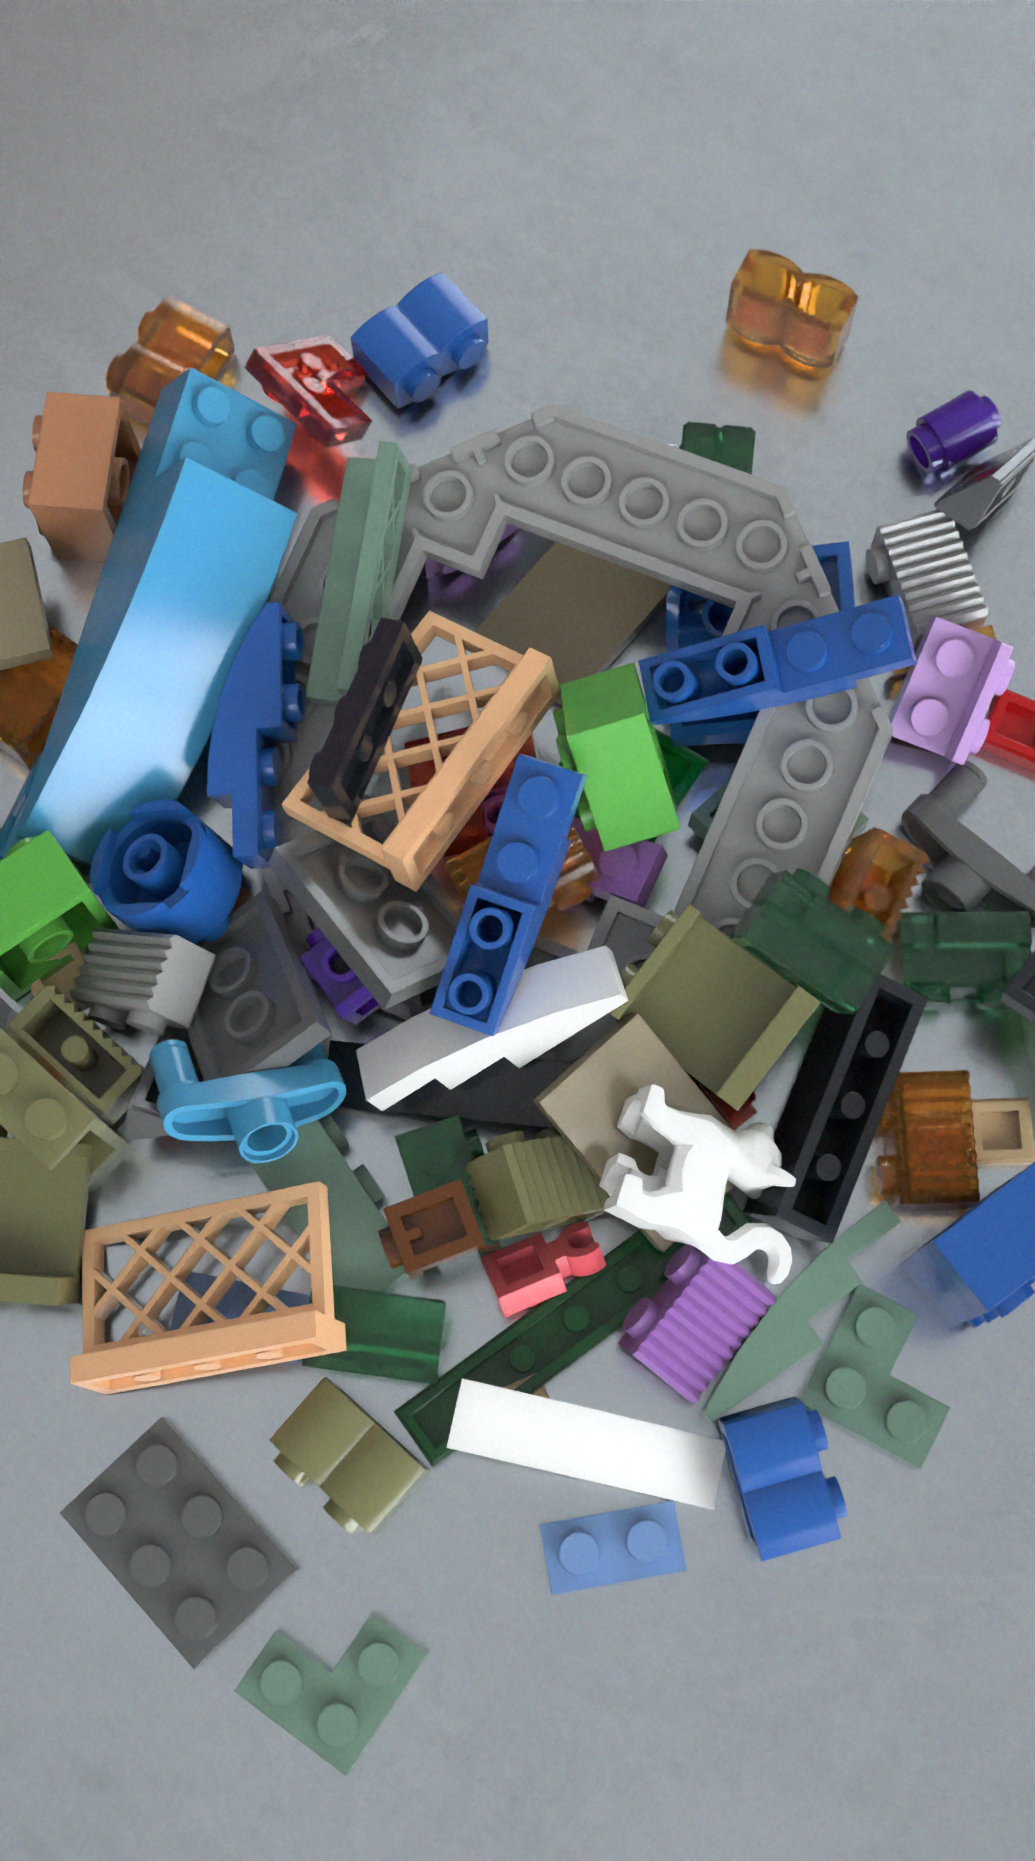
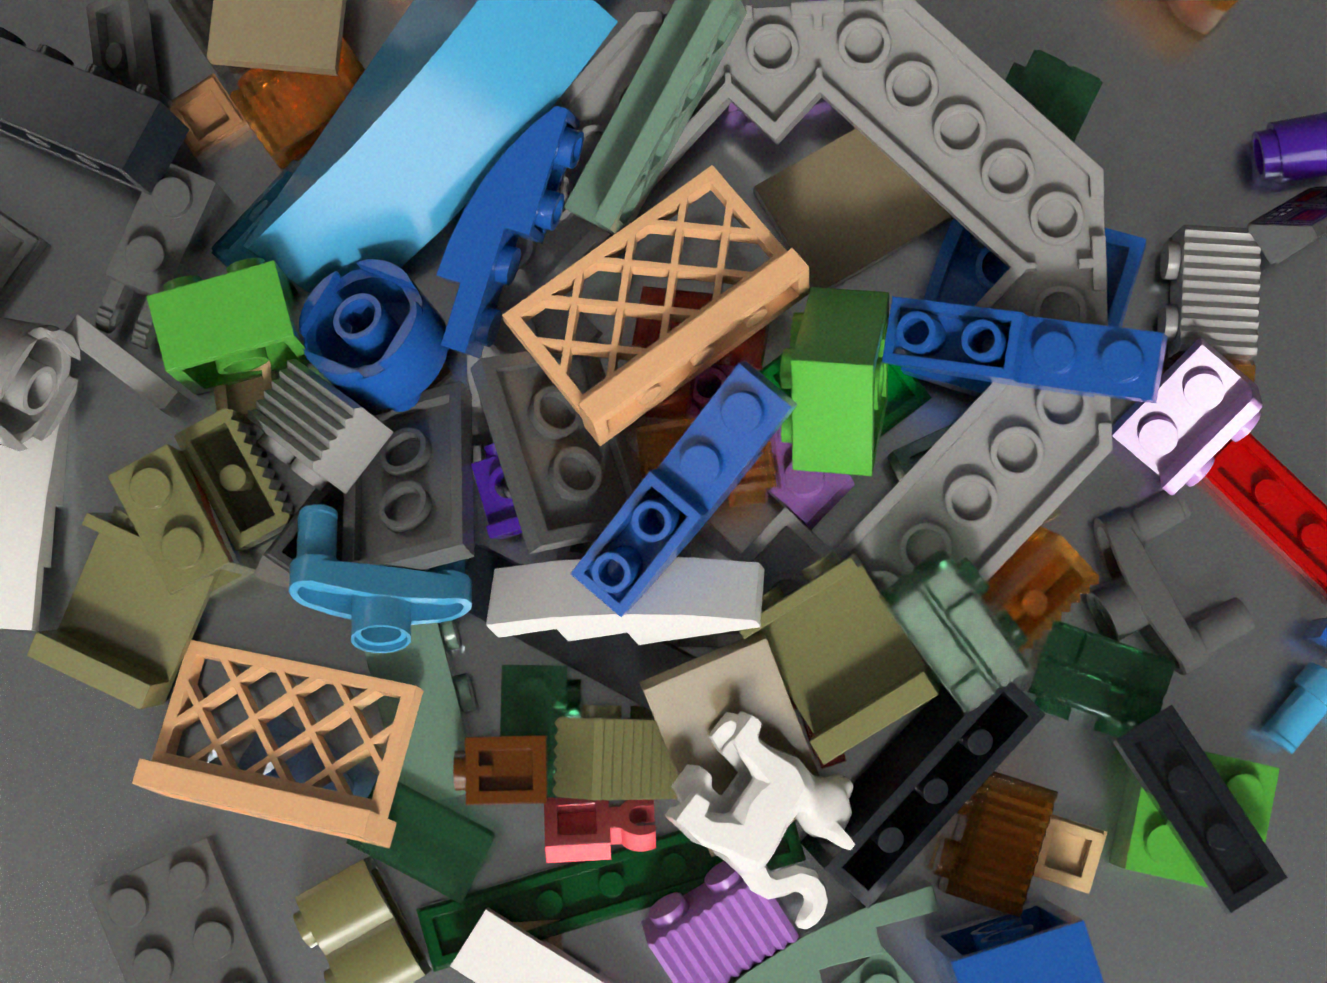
camera: 15 degrees right, 10 degrees up
black plate [307,618,423,822] -> none

